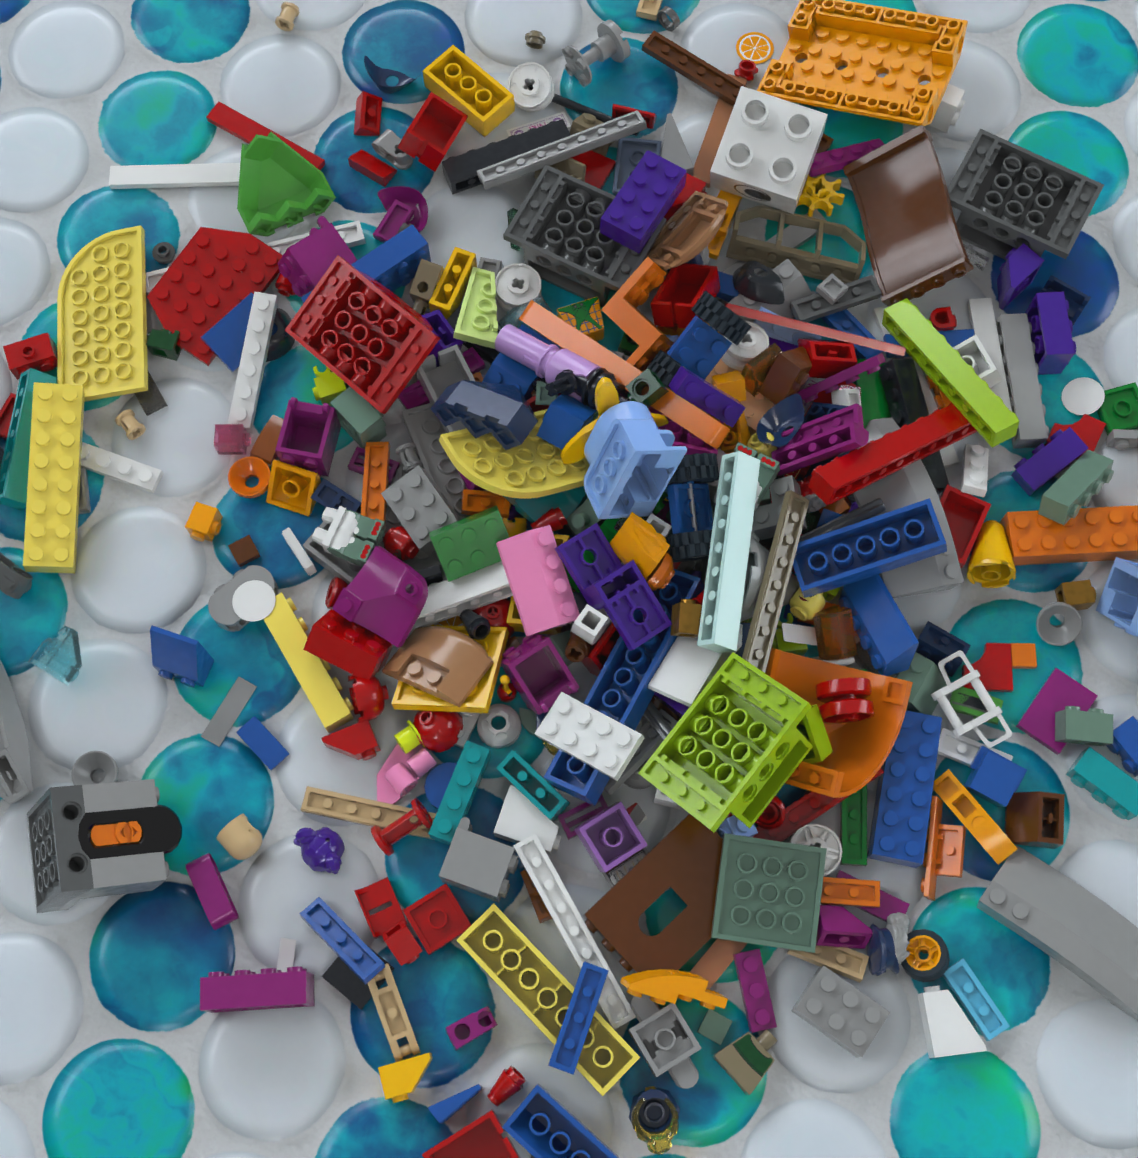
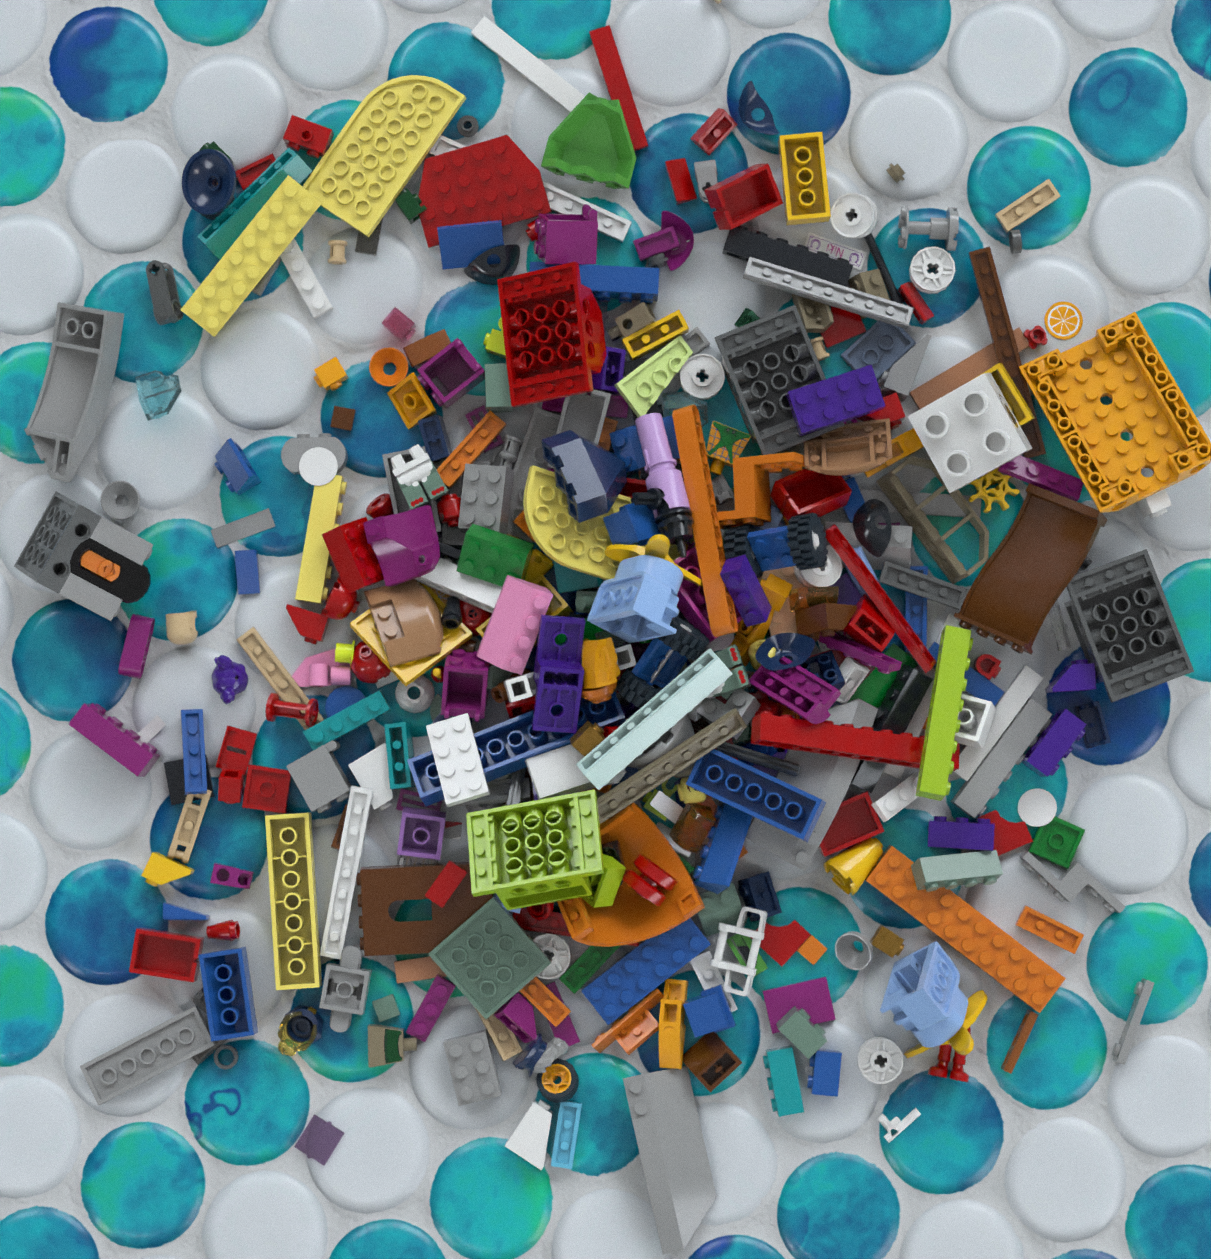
camera: 40 degrees right, 15 degrees up
white plate [228,291,279,430] -> none
white tile [282,527,317,576] -> none
red cone [530,507,568,532] -> none
sand green tile [535,381,559,406] -> none
blue plate [548,962,609,1075] -> none
light orange slope [620,969,728,1010] -> none
brick [625,368,669,408] -> none
light grey tile [816,273,849,305] -> none
none -> red tile [425,860,468,908]
none -> white wheel [909,246,955,294]

